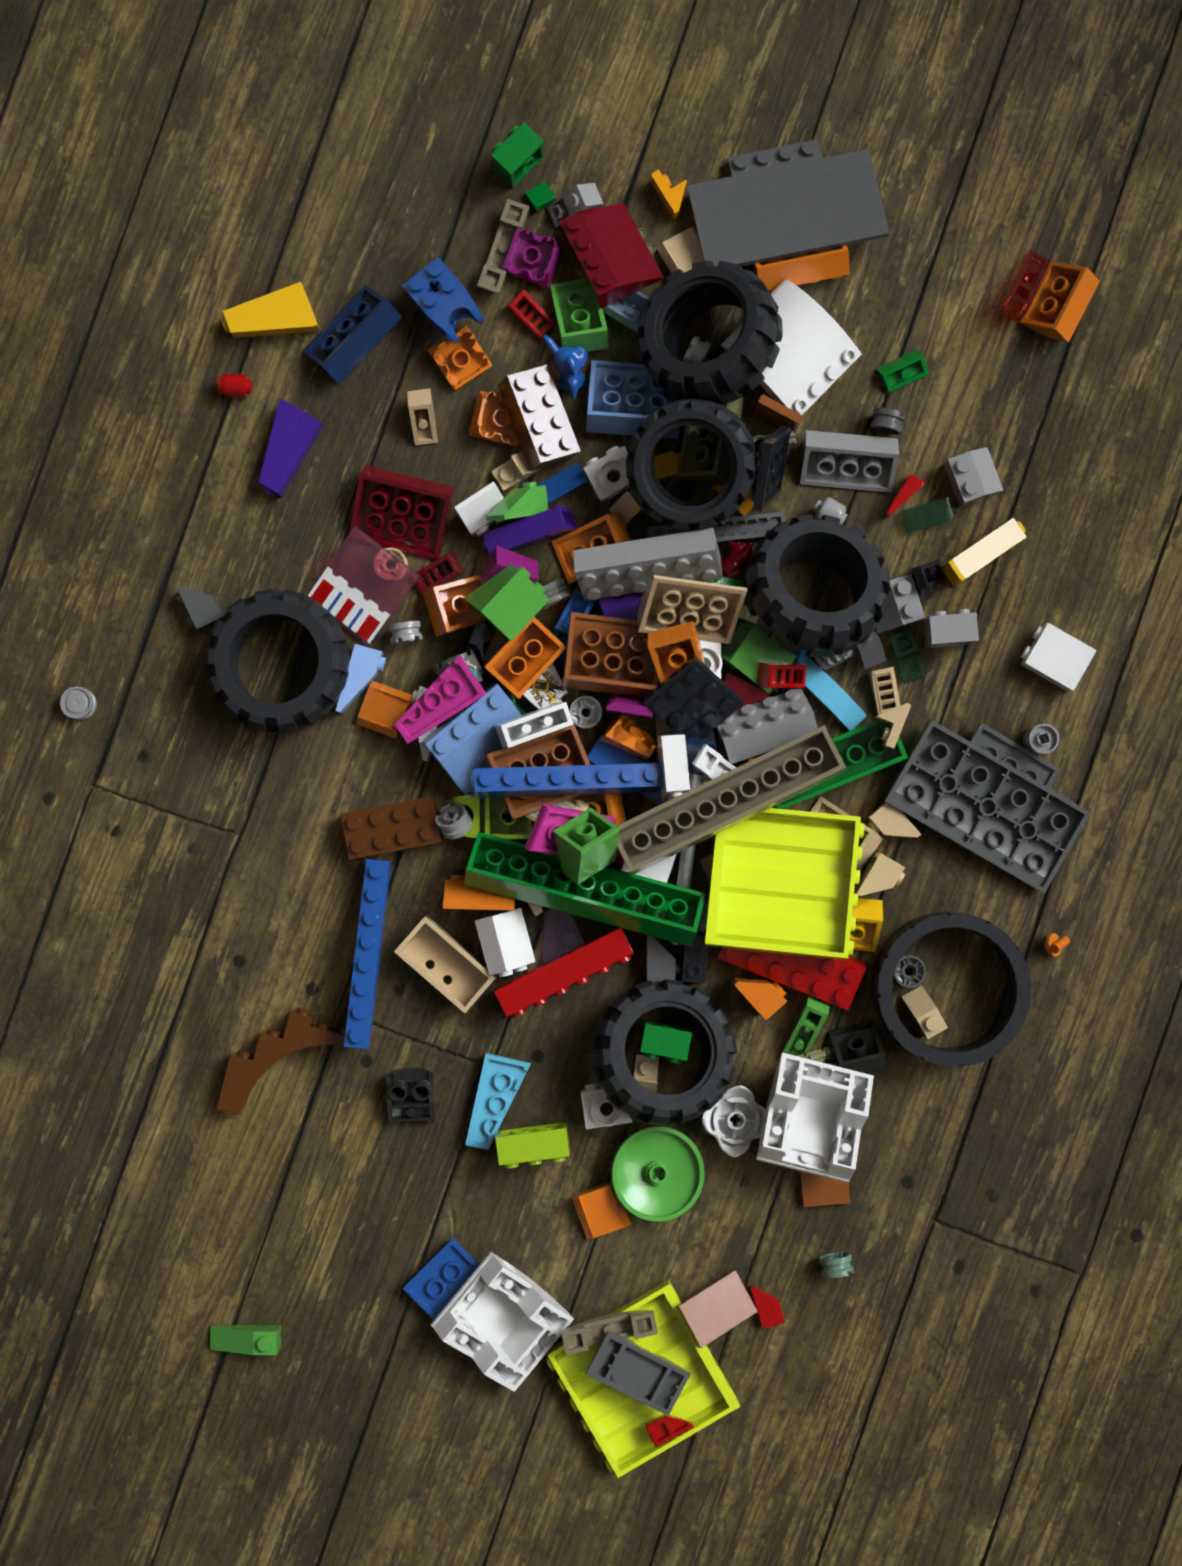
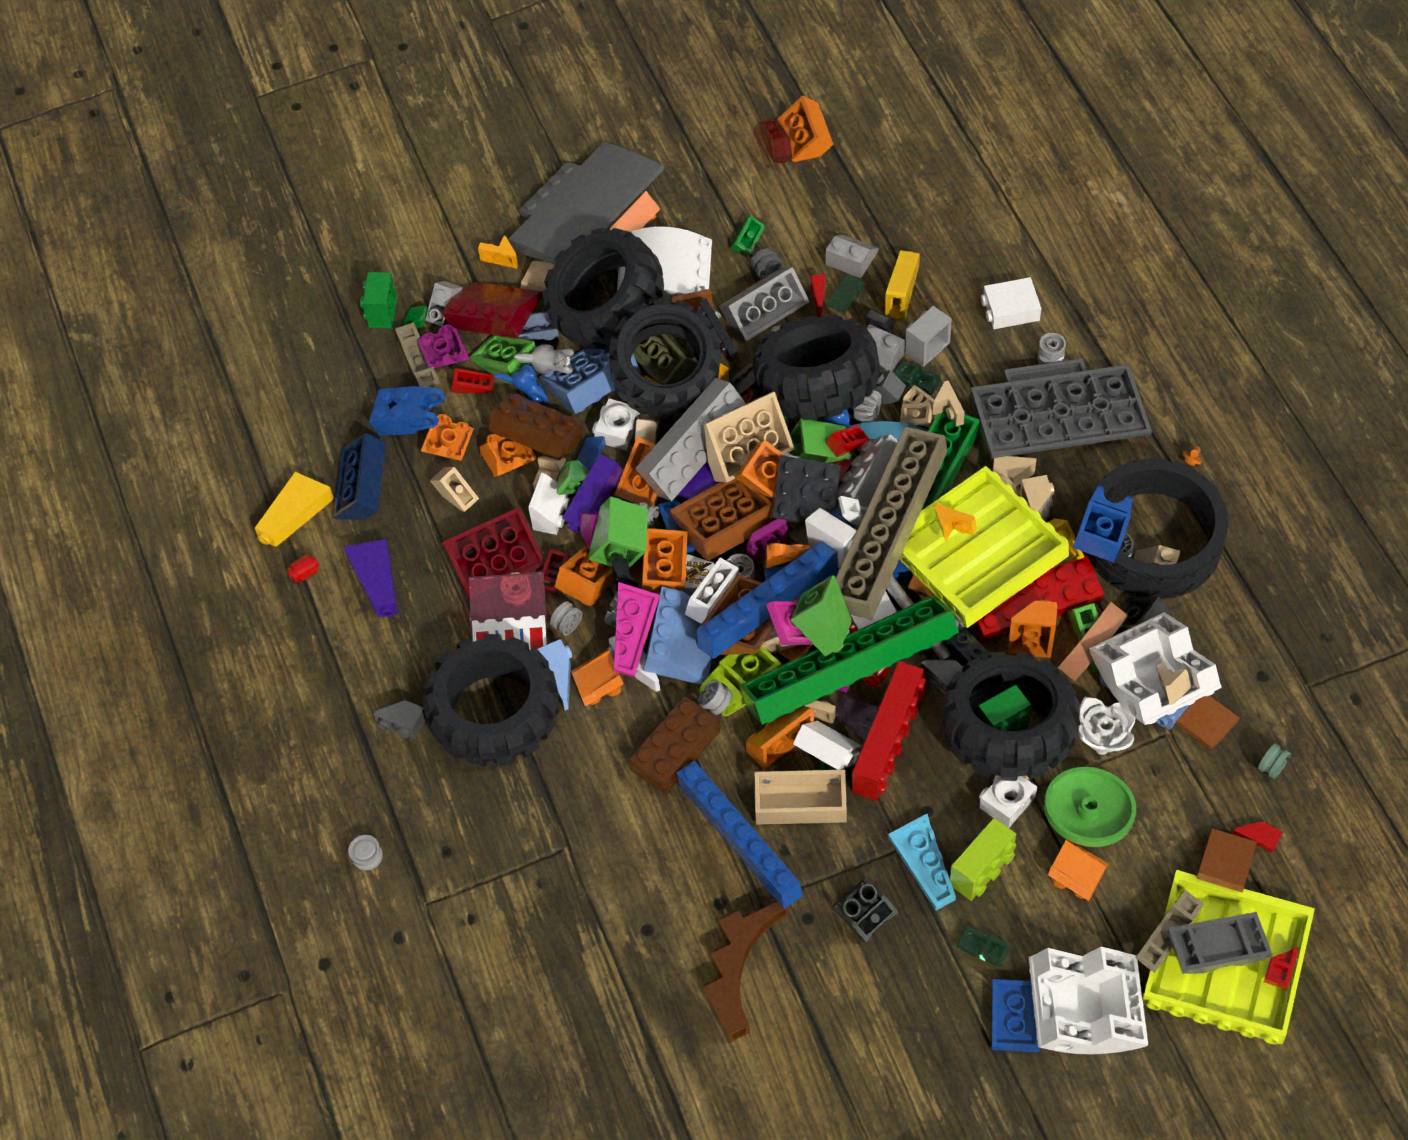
camera: 35 degrees left, 30 degrees down
none -> light grey animal [514,344,574,374]
none -> tan slope [900,402,933,428]
none -> light orange slope [934,503,977,541]
none -> clear green slope [956,925,1011,966]
none -> nougat slope [1057,602,1128,682]
none -> blue brick [1073,486,1132,562]
none -> tan slope [1156,663,1191,705]

